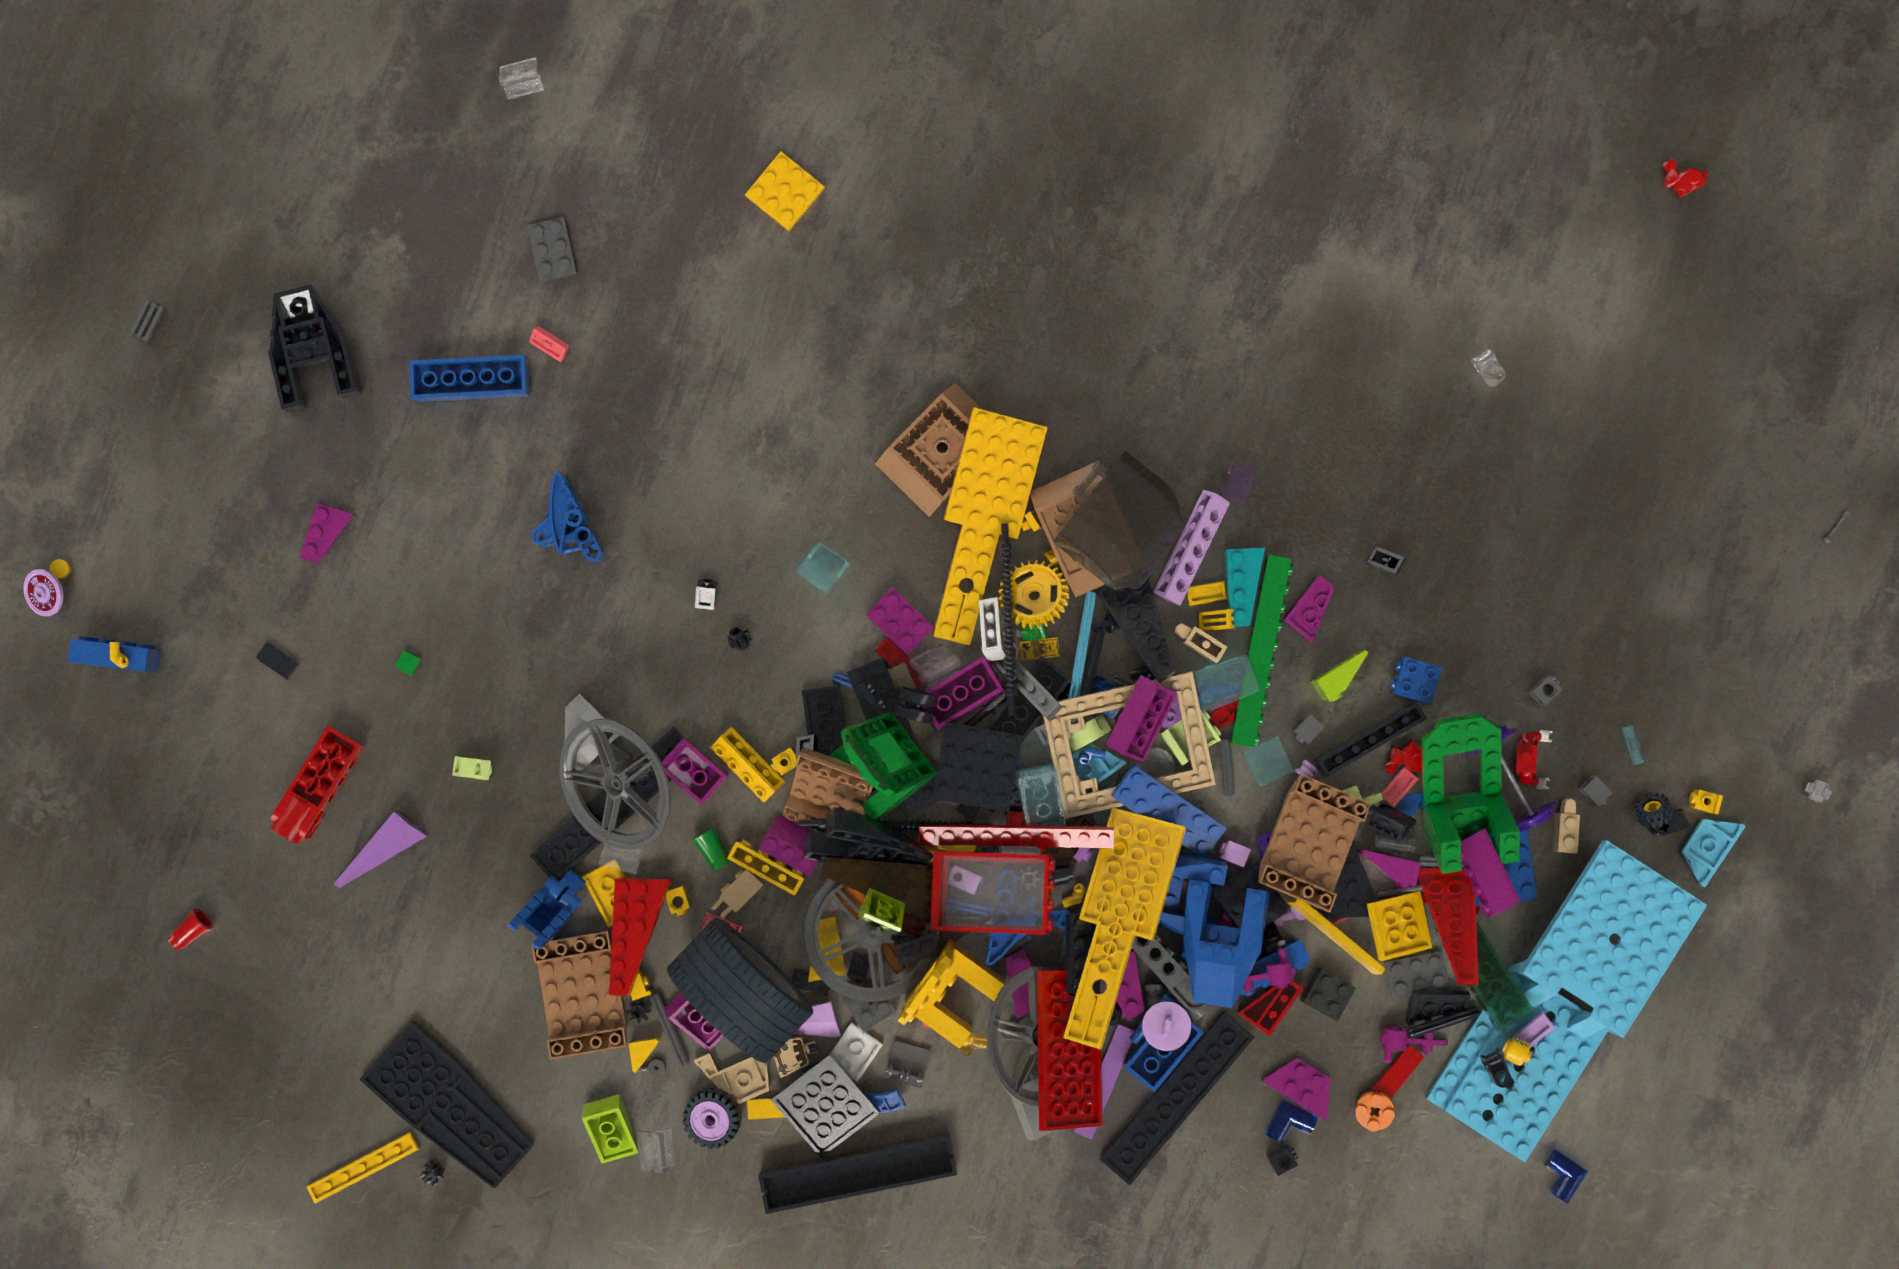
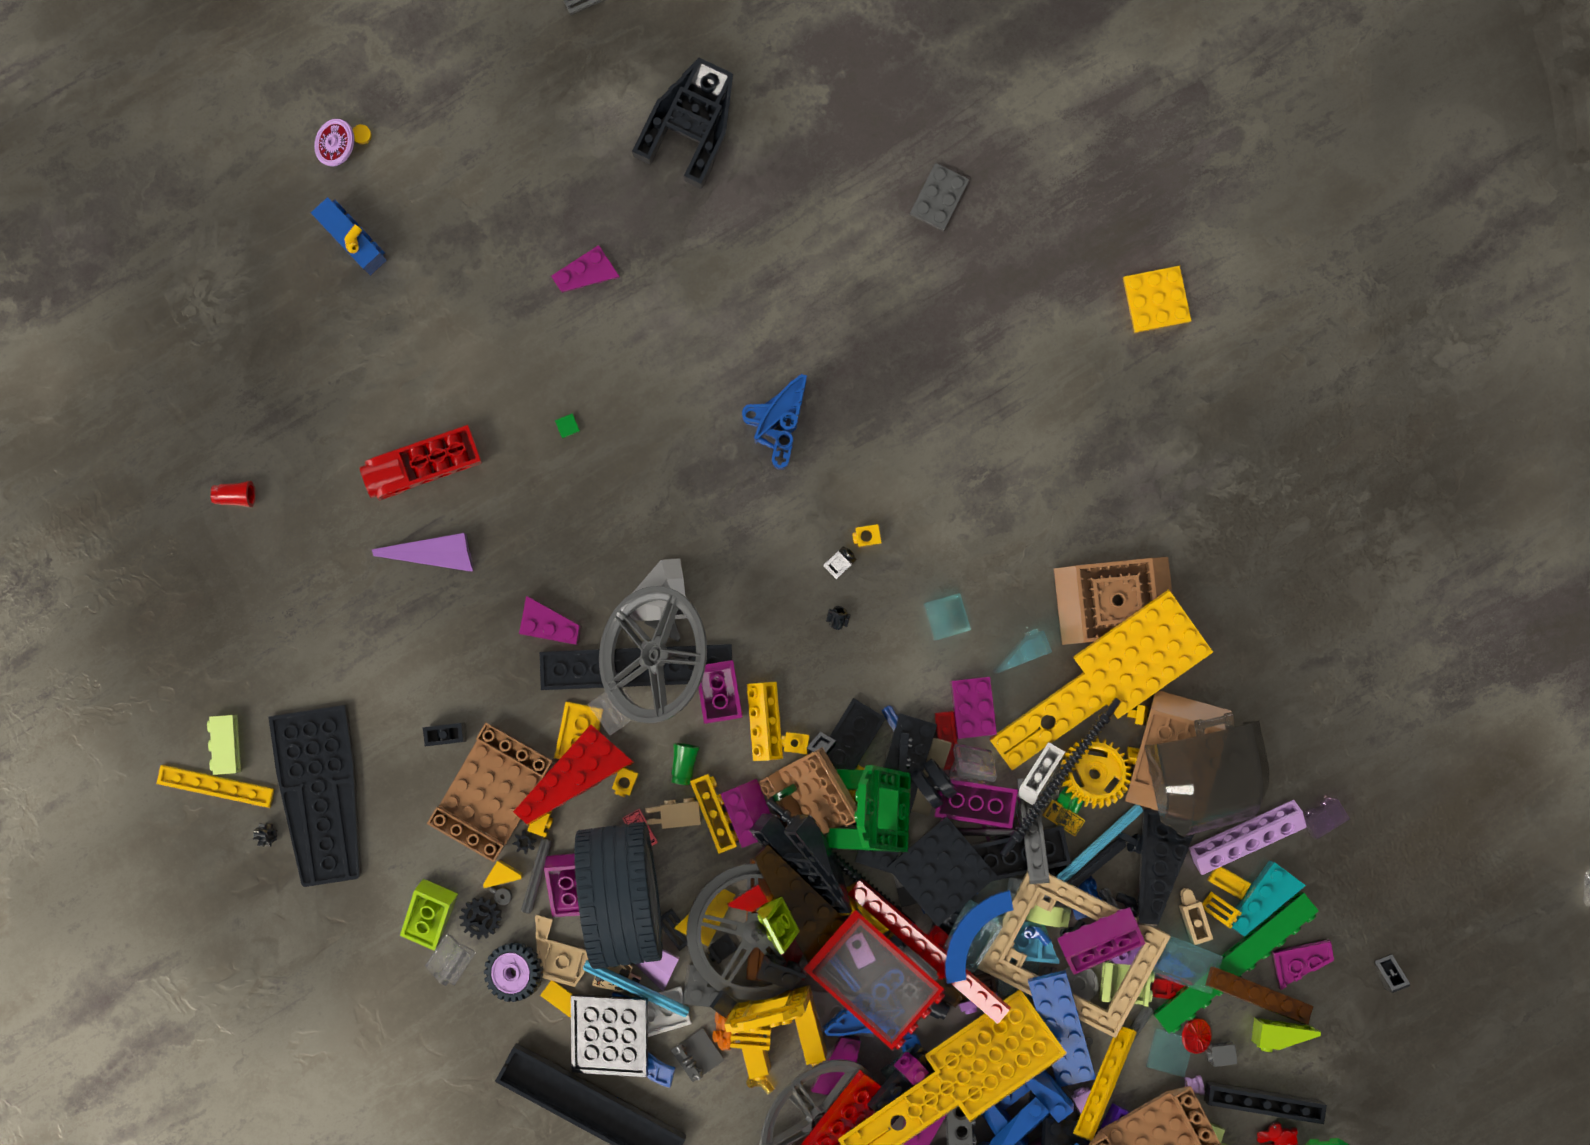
camera: 35 degrees right, 0 degrees up
black tile [256,642,299,680] -> none
blue brick [409,355,530,402] -> none
yellowish green brick [452,756,492,780] -> none
clear bracket [499,58,544,99] -> none
blue piece [507,870,586,950] -> none
coral plate [529,325,569,362] -> none
yellow arm [1062,883,1086,908] -> none
blue brick [1390,656,1442,705] -> none
none -> yellowish green brick [207,715,241,775]
none -> black brick [423,722,467,747]
none -> black gear [459,897,502,940]
none -> magenta wedge [519,596,582,645]
none -> medium azure axle [583,960,689,1017]
none -> black tile [710,991,737,1018]
none -> orange plate [712,1012,737,1050]
none -> red tile [727,884,768,912]
none -> yellow tile [730,1029,771,1051]
none -> dark green tile [771,784,797,802]
none -> yellow brick [852,524,881,548]
none -> magenta bracket [894,1052,929,1086]
none -> blue tile [945,890,1014,984]
none -> clear light blue slope [993,628,1052,673]
none -> yellow tile [1073,1026,1137,1141]
none -> red wheel [1182,1018,1212,1054]
none -> reddish brown plate [1205,967,1313,1025]

